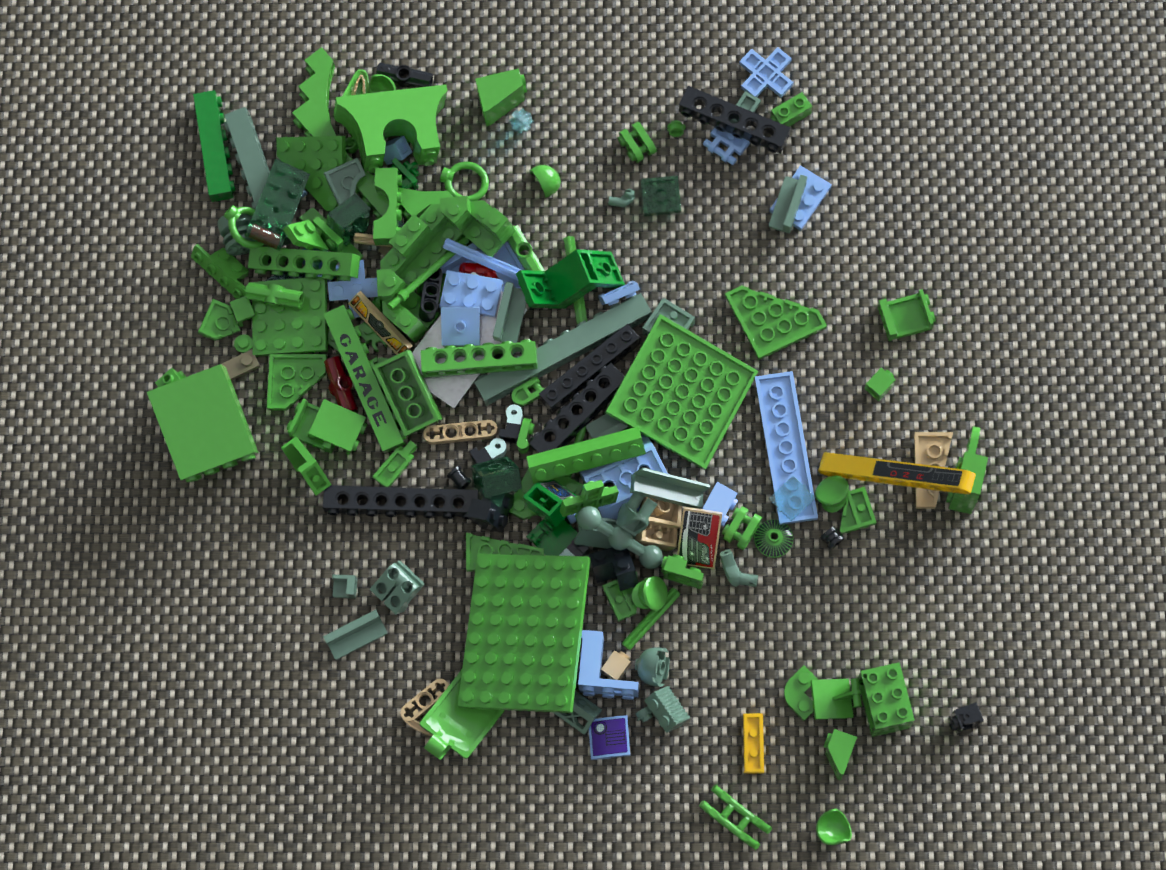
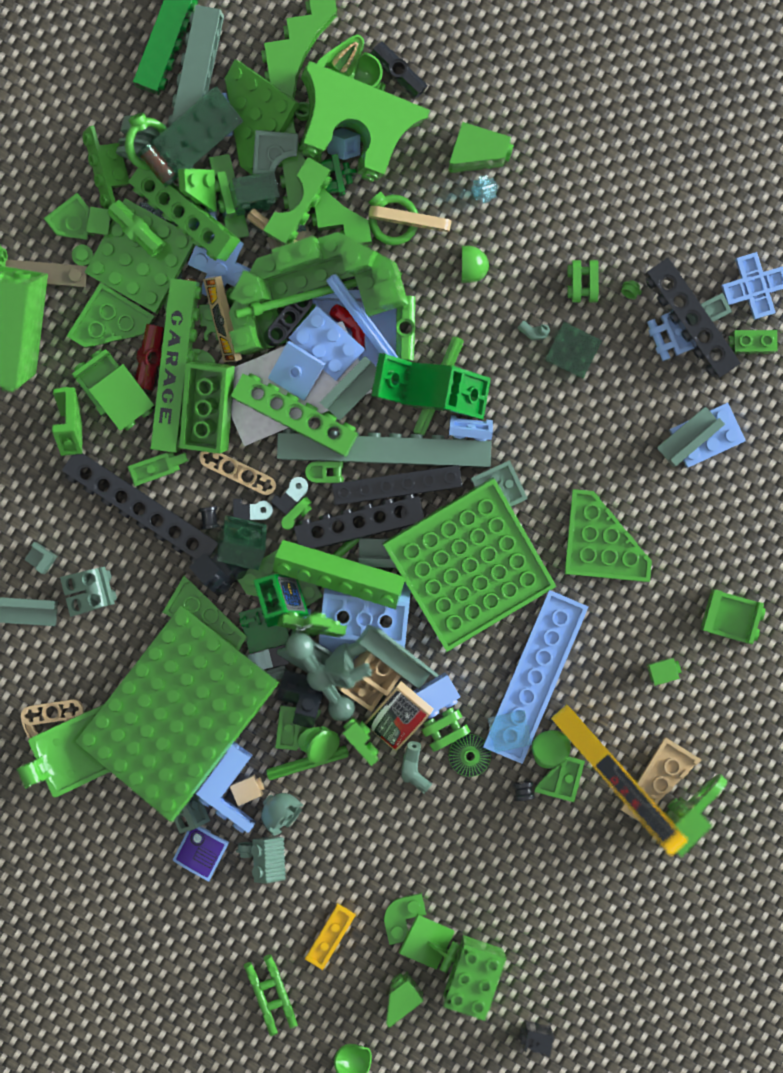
camera: 25 degrees right, 15 degrees up
none -> tan beam [368,206,451,232]

